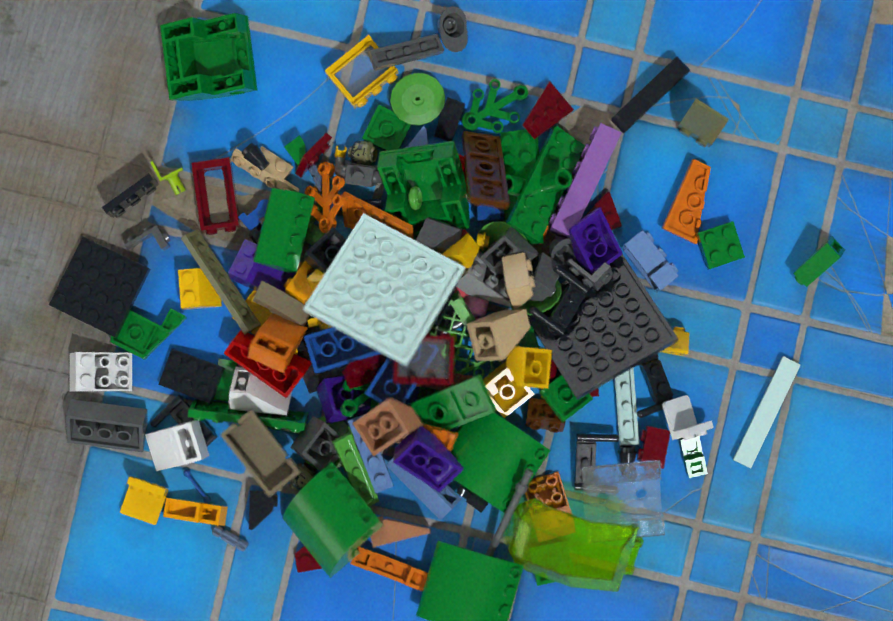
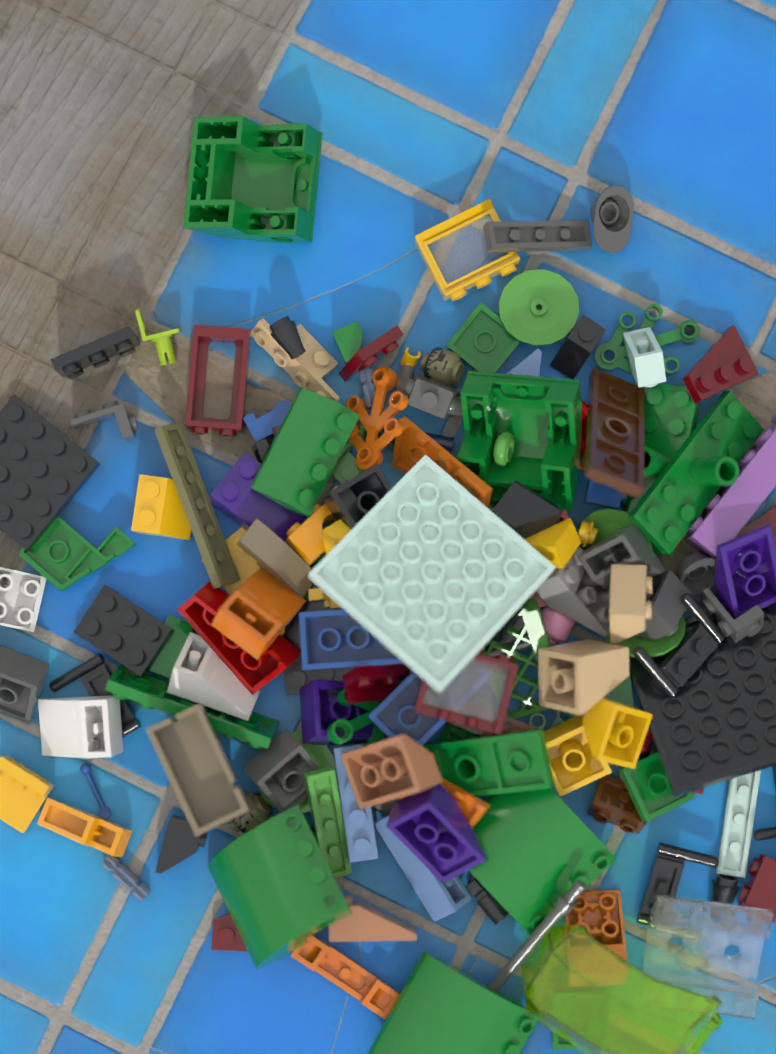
camera: 10 degrees right, 0 degrees up
none -> light aqua slope [623,327,666,387]

